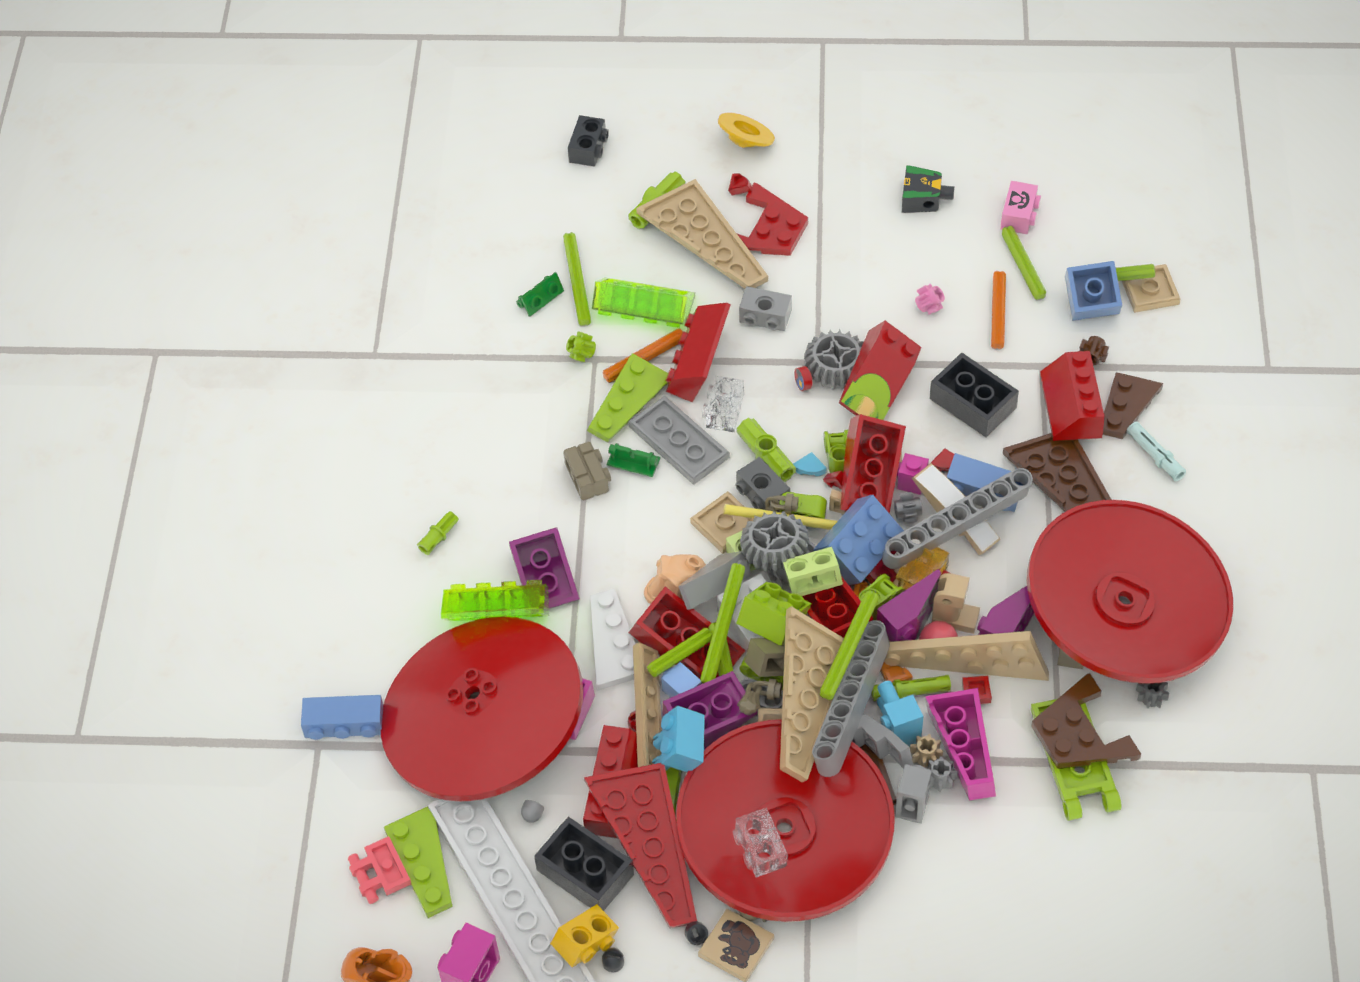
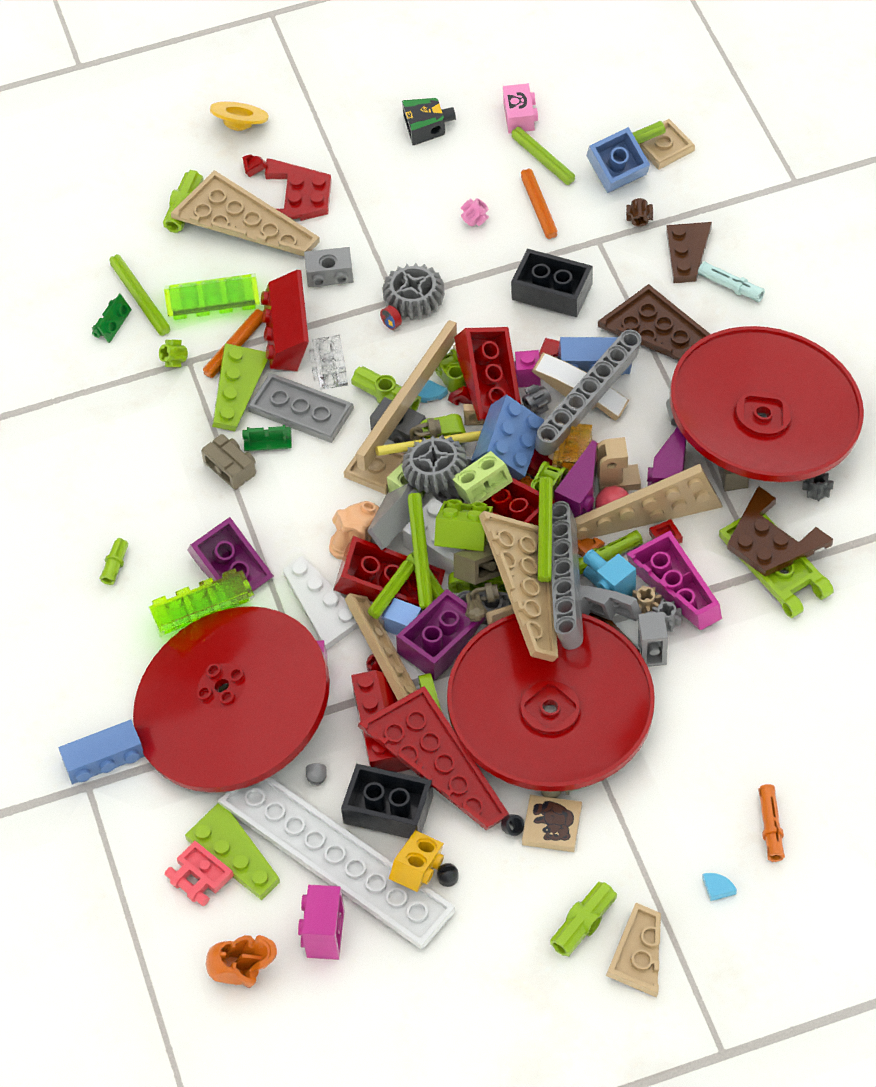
camera: 20 degrees left, 0 degrees up
black brick [568,115,609,167] -> none
medium azure brick [652,706,705,772] -> none
clear brick [733,808,788,877] -> none
red slope [839,320,922,420] -> none
red slope [1040,351,1105,441] -> none
none -> tan tile [356,320,457,471]

